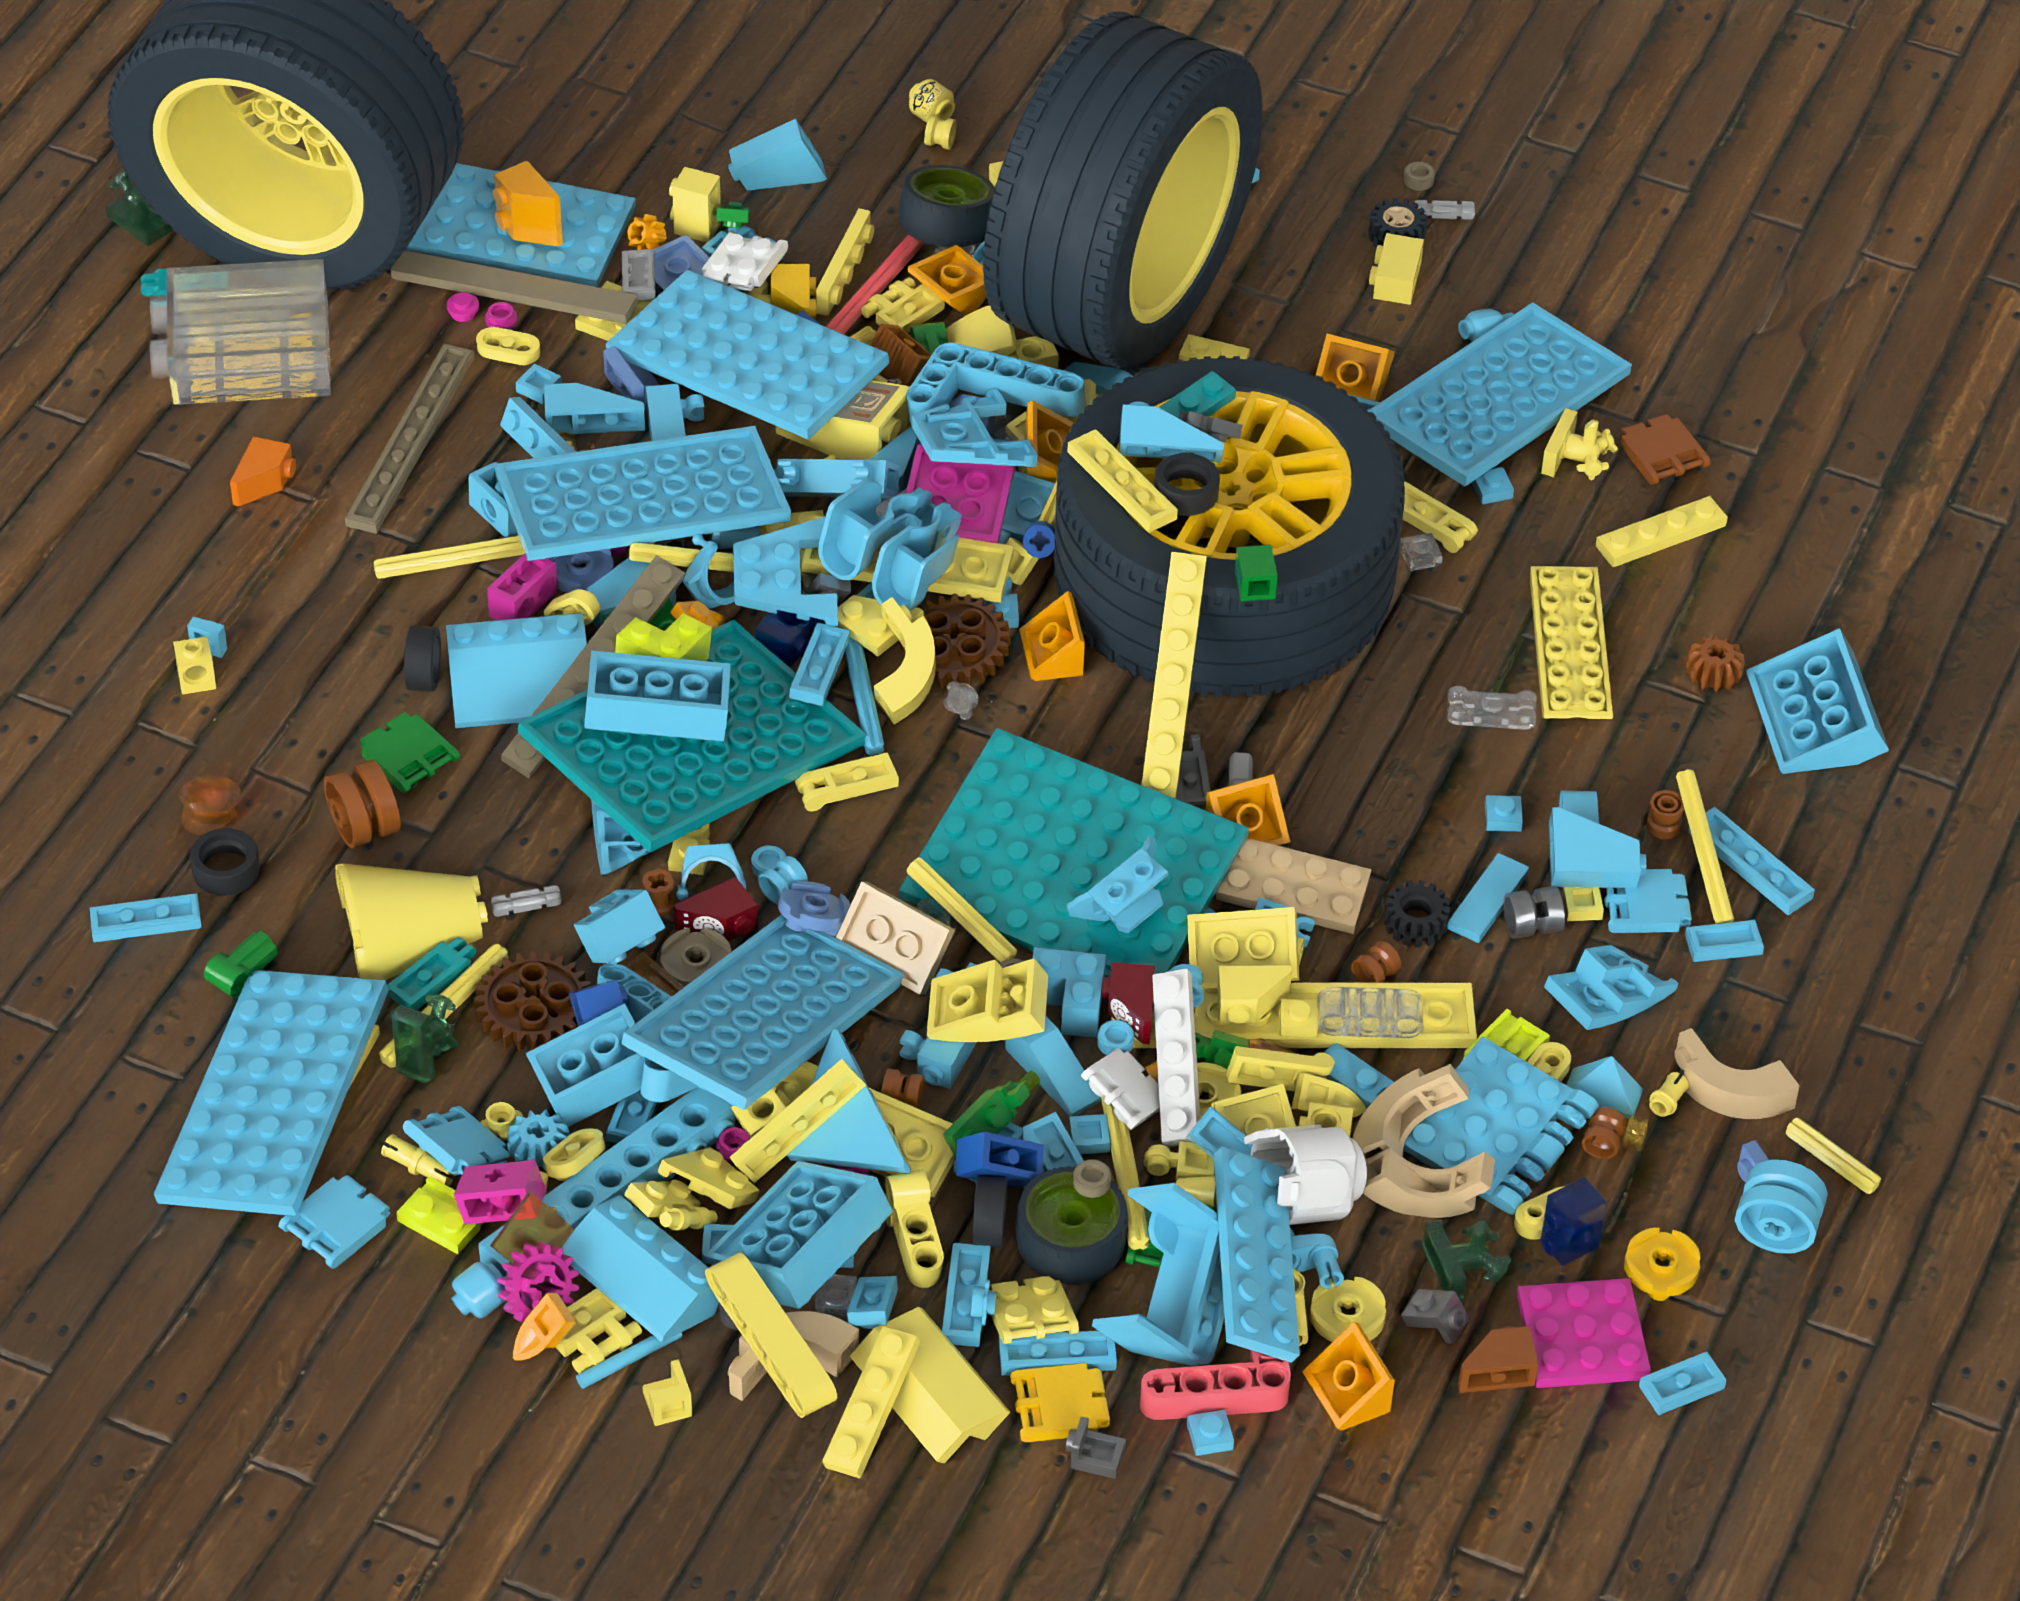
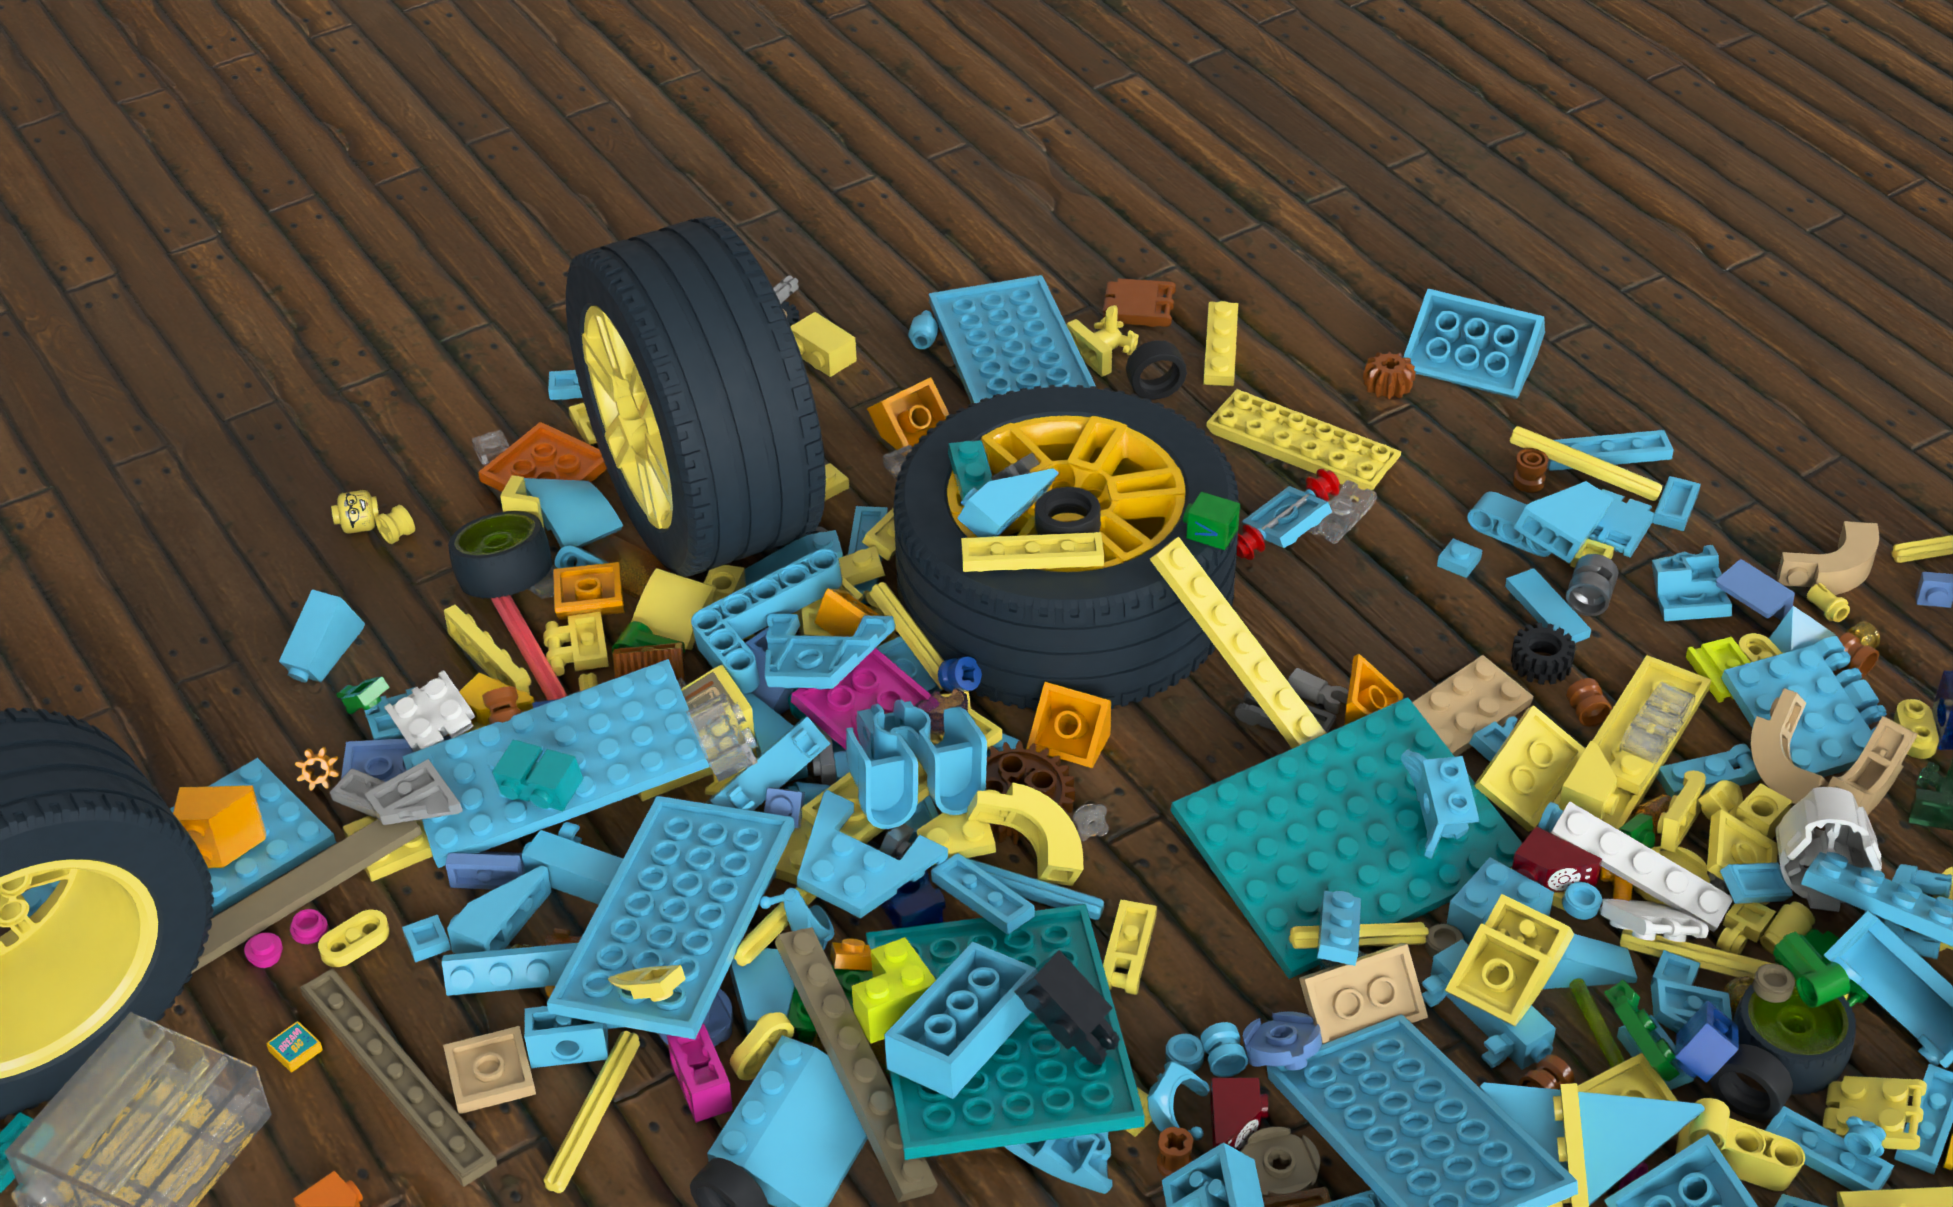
camera: 55 degrees left, 5 degrees down
light yellow brick [669,167,721,243] -> none
none -> tile [266,1021,323,1073]
none -> light grey wing [364,759,462,825]
none -> tan plate [443,1026,536,1114]
none -> dark orange wheel [482,686,522,724]
none -> teal piece [492,739,584,811]
none -> light yellow plate [608,965,686,1002]
none -> clear brick [686,693,758,782]
none -> medium blue plate [764,787,805,828]
none -> hair [914,689,968,735]
none -> black hinge [1014,950,1120,1065]
none -> black tyre [1126,340,1187,400]
none -> medium azure plate [1236,469,1340,560]
none -> medium azure plate [1317,890,1361,966]
none -> medium blue panel [1716,559,1795,621]
none -> green piece [1773,931,1850,1008]

